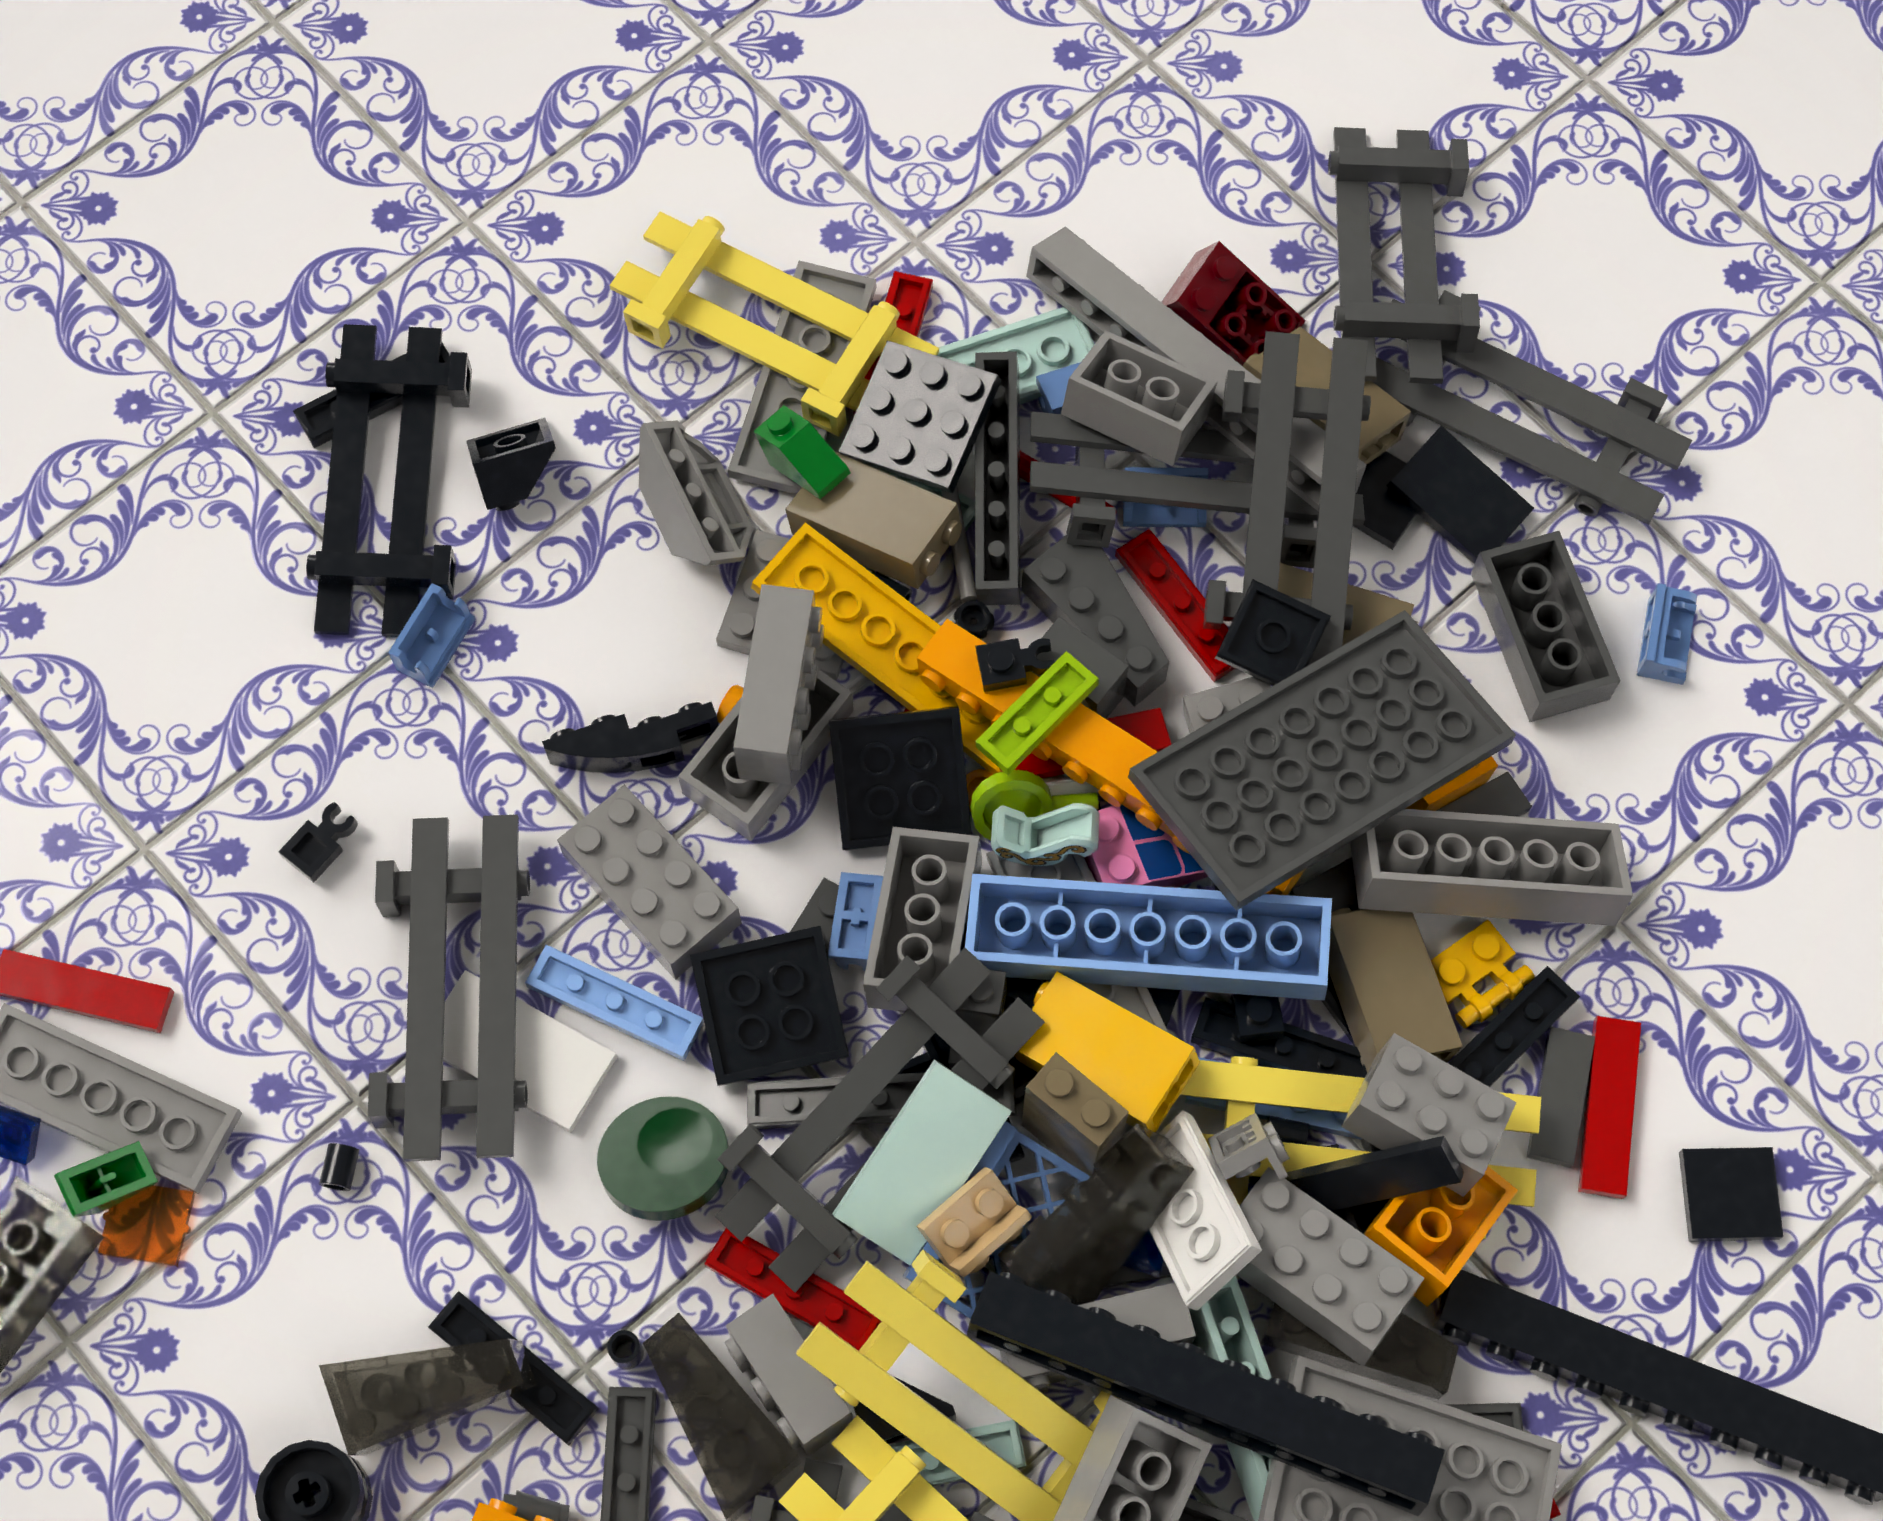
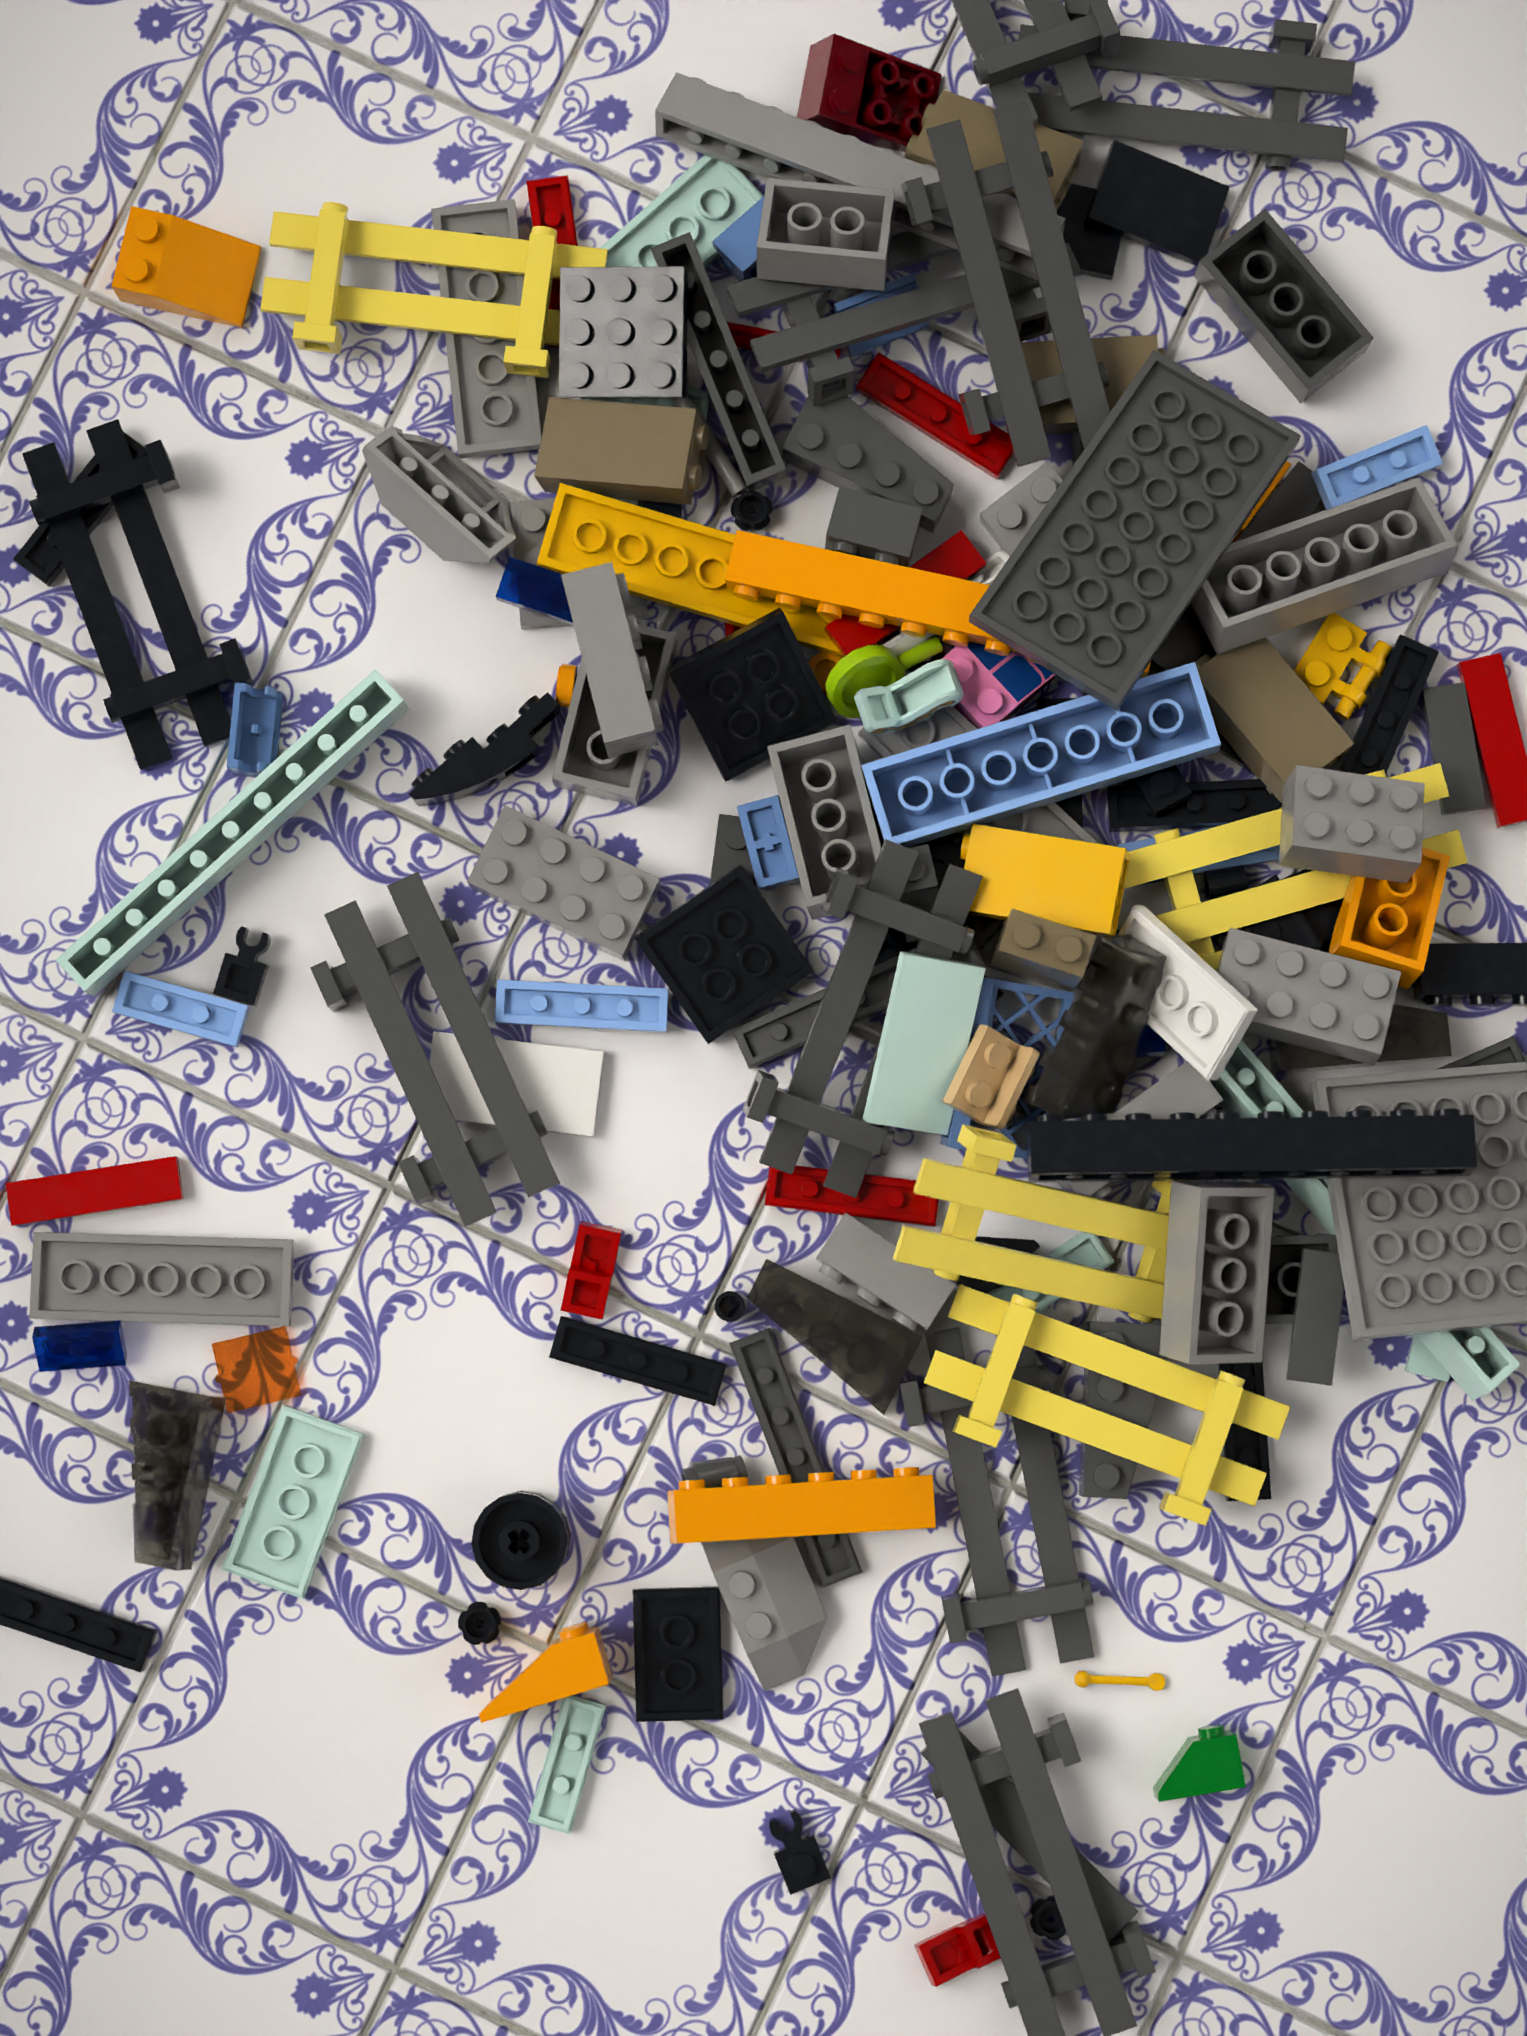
camera: 20 degrees left, 15 degrees up
green slope [54,1141,158,1217] -> none
black hinge [319,1143,360,1191] -> none
clear smoke wedge [319,1338,537,1456] -> none
black slope [466,418,556,511] -> none
dark green piece [597,1096,729,1221] -> none
green slope [753,405,851,499] -> none
black plate [975,638,1055,692] -> none
lime plate [975,651,1099,775] -> none
light grey bracket [1208,1112,1290,1180] -> none
black tile [1215,579,1331,686] -> none
black tile [1285,1136,1464,1211] -> none
medium blue hinge [1637,583,1697,685] -> none
none -> light aqua brick [56,669,409,996]
none -> light orange slope [111,206,262,328]
none -> light blue plate [112,971,250,1048]
none -> light aqua tile [221,1405,365,1599]
none -> clear blue plate [495,557,574,626]
none -> red slope [560,1221,623,1320]
none -> light blue plate [1311,425,1443,510]

